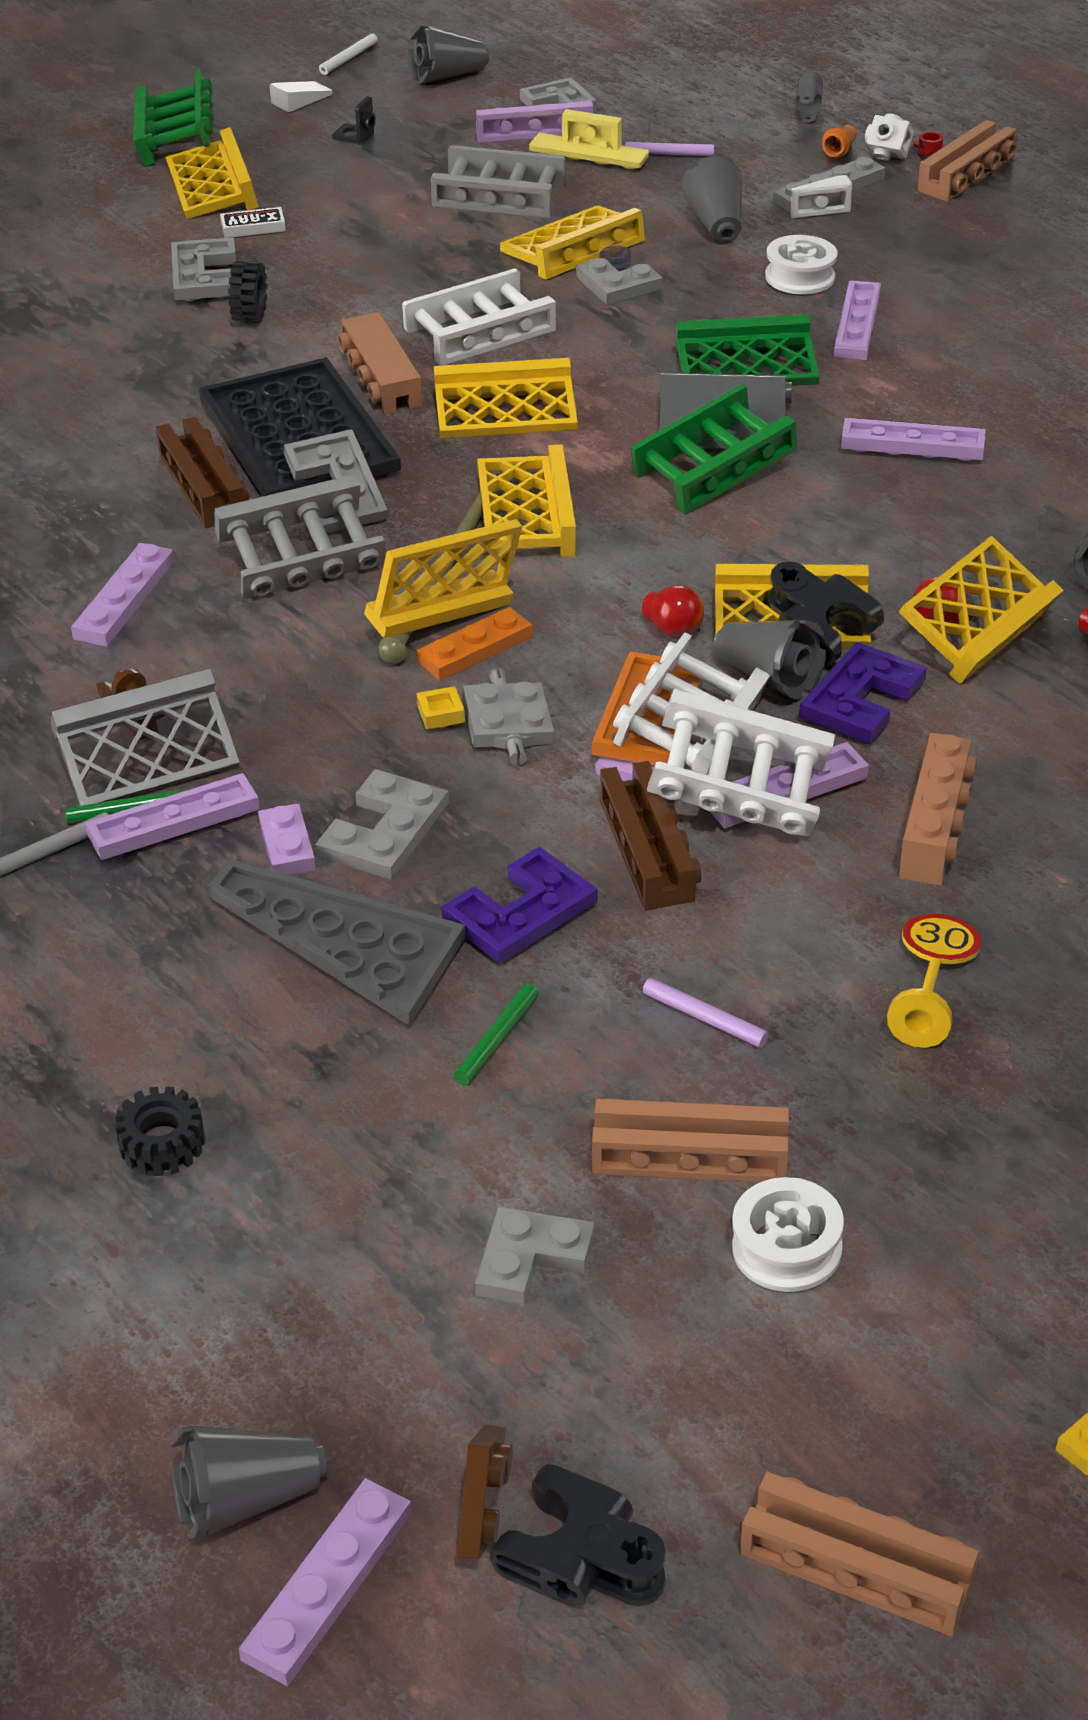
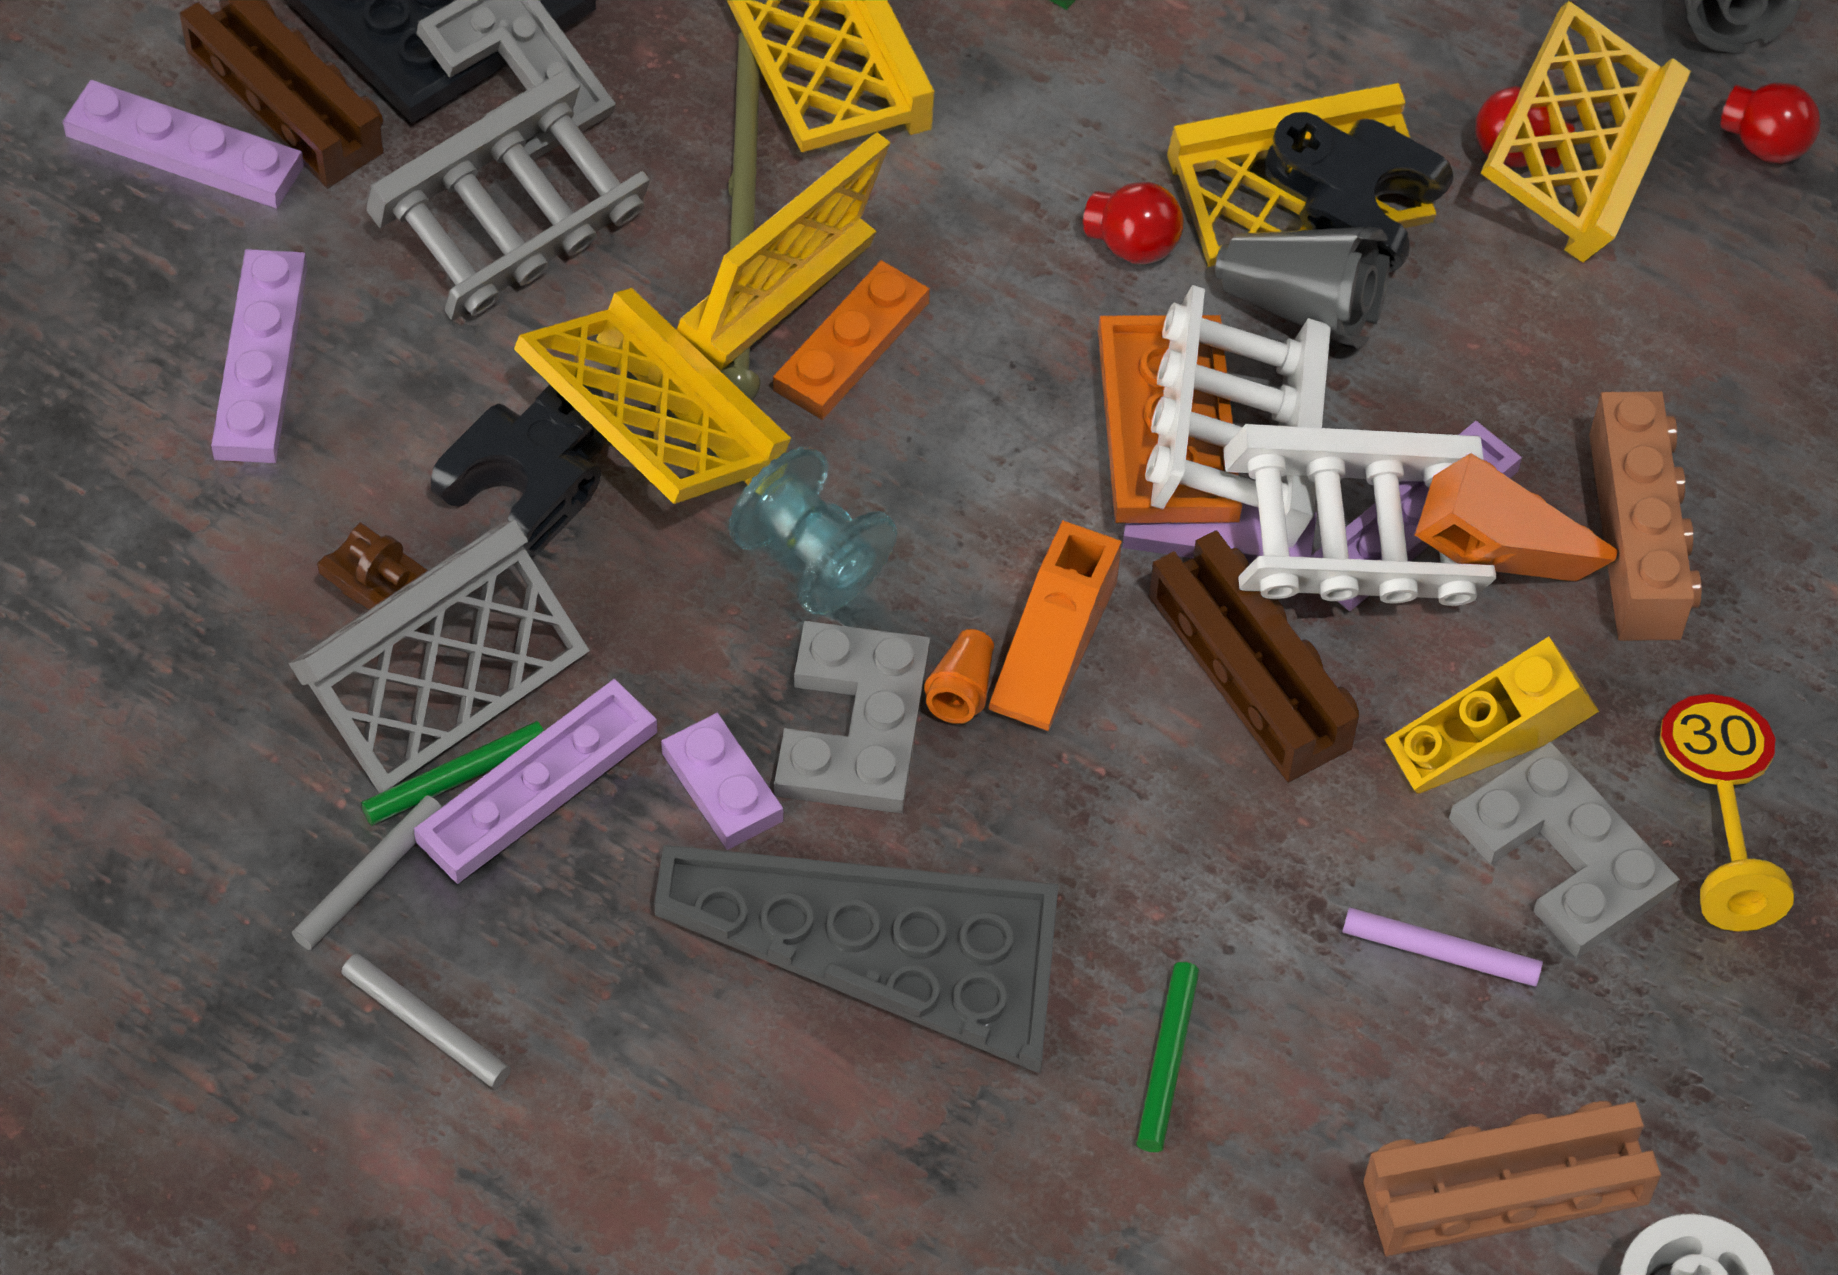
camera: 20 degrees left, 15 degrees up
yellow plate [416,686,465,730] -> none
dark purple plate [441,846,598,964] -> none
light grey plate [462,668,554,766] -> none
dark purple plate [799,642,927,744] -> none
none -> lavender plate [63,80,304,209]
none -> light grey bar [342,953,511,1089]
none -> black piece [431,385,607,557]
none -> yellow fence [514,288,791,504]
none -> clear light blue hose [728,446,897,615]
none -> orange cone [924,629,994,724]
none -> orange slope [989,520,1122,731]
none -> yellow slope [1385,636,1599,794]
none -> orange slope [1415,453,1618,582]
none -> light grey plate [1449,742,1680,959]

